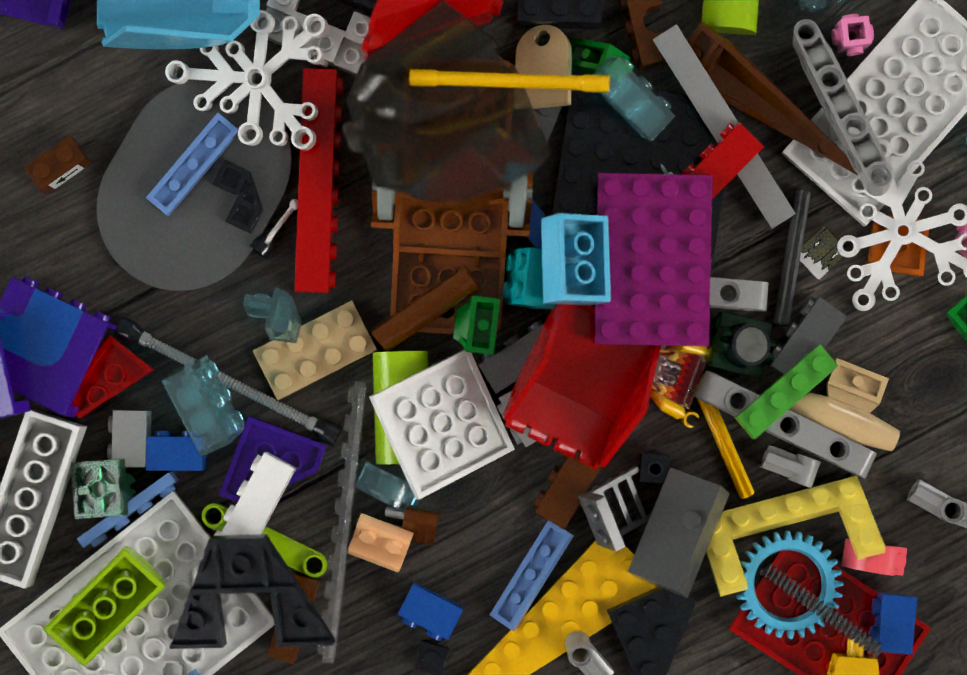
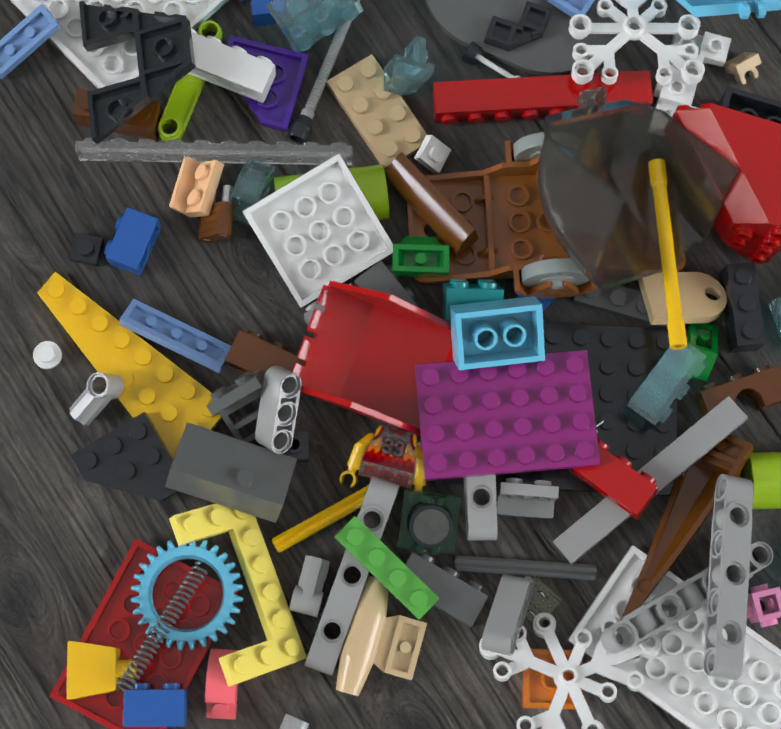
camera: 80 degrees right, 10 degrees down
none -> light grey beam [255,365,302,454]
none -> white plate [414,135,451,173]
none -> light grey beam [482,574,533,656]
none -> light grey bracket [497,478,559,519]
none -> light grey beam [703,474,753,680]

